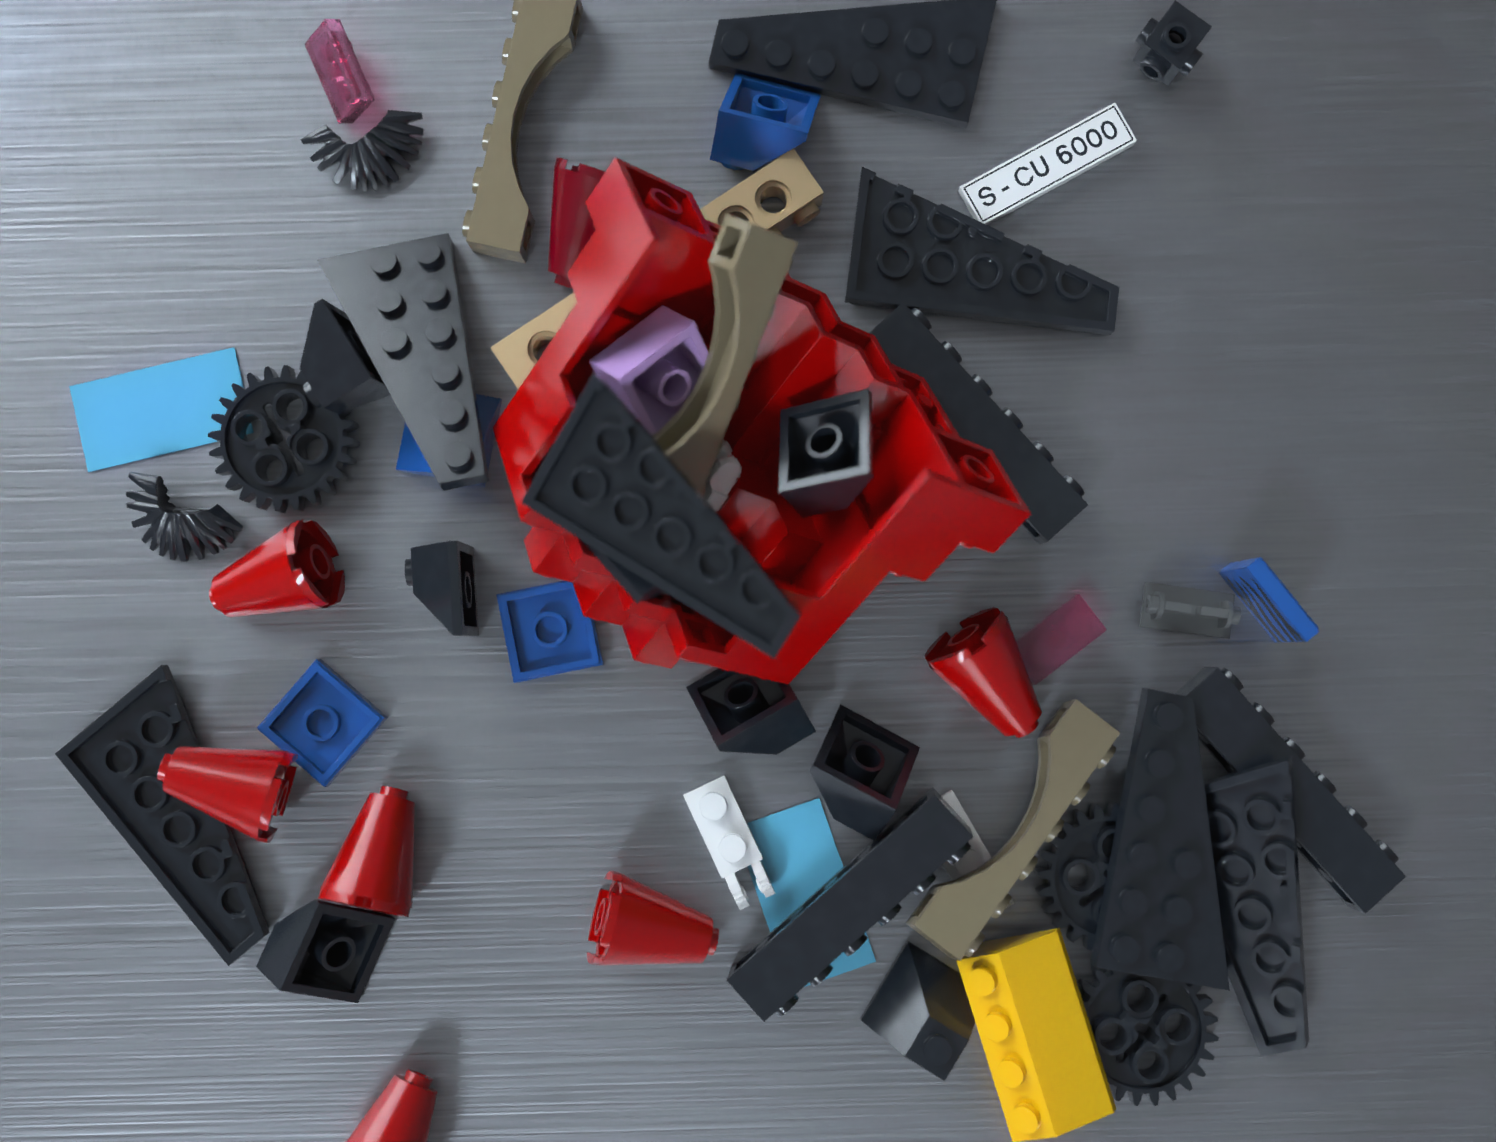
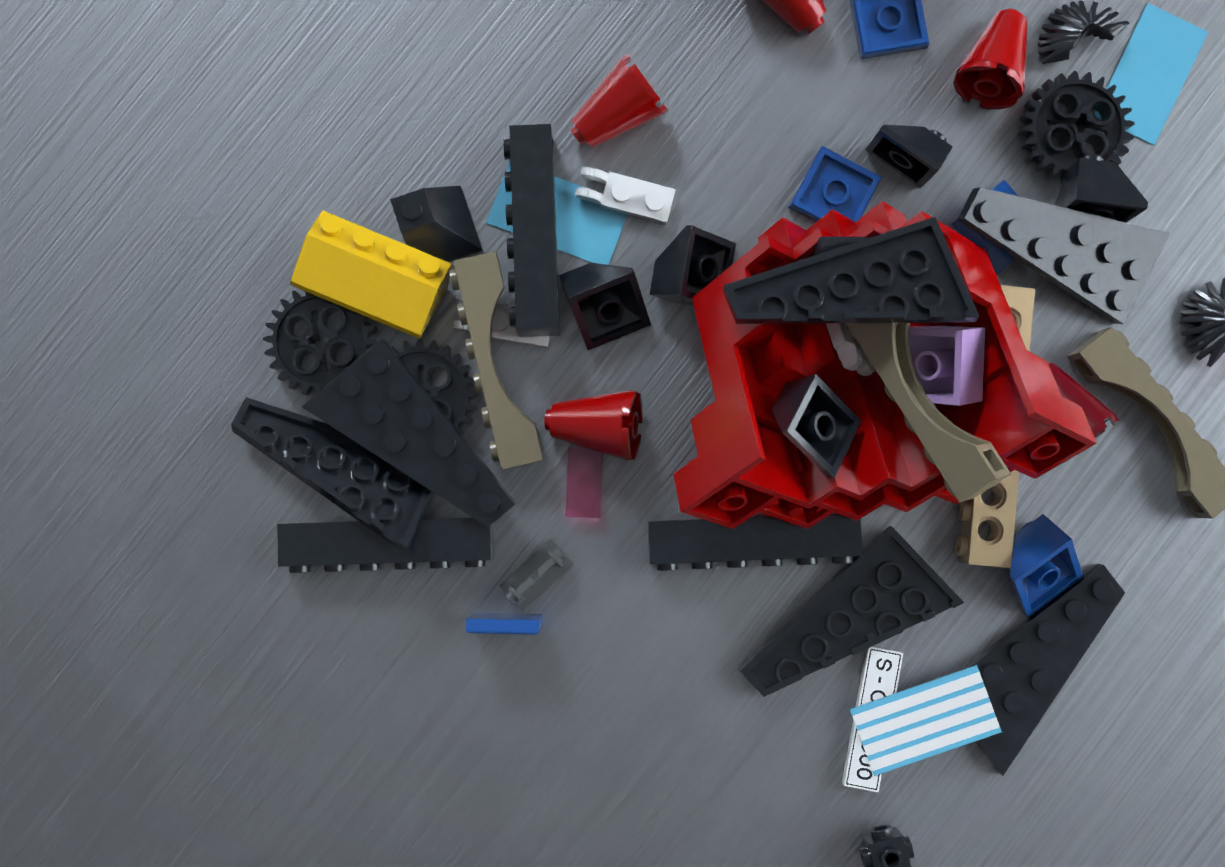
camera: 125 degrees right, 0 degrees up
none -> sticker [850,665,1002,776]

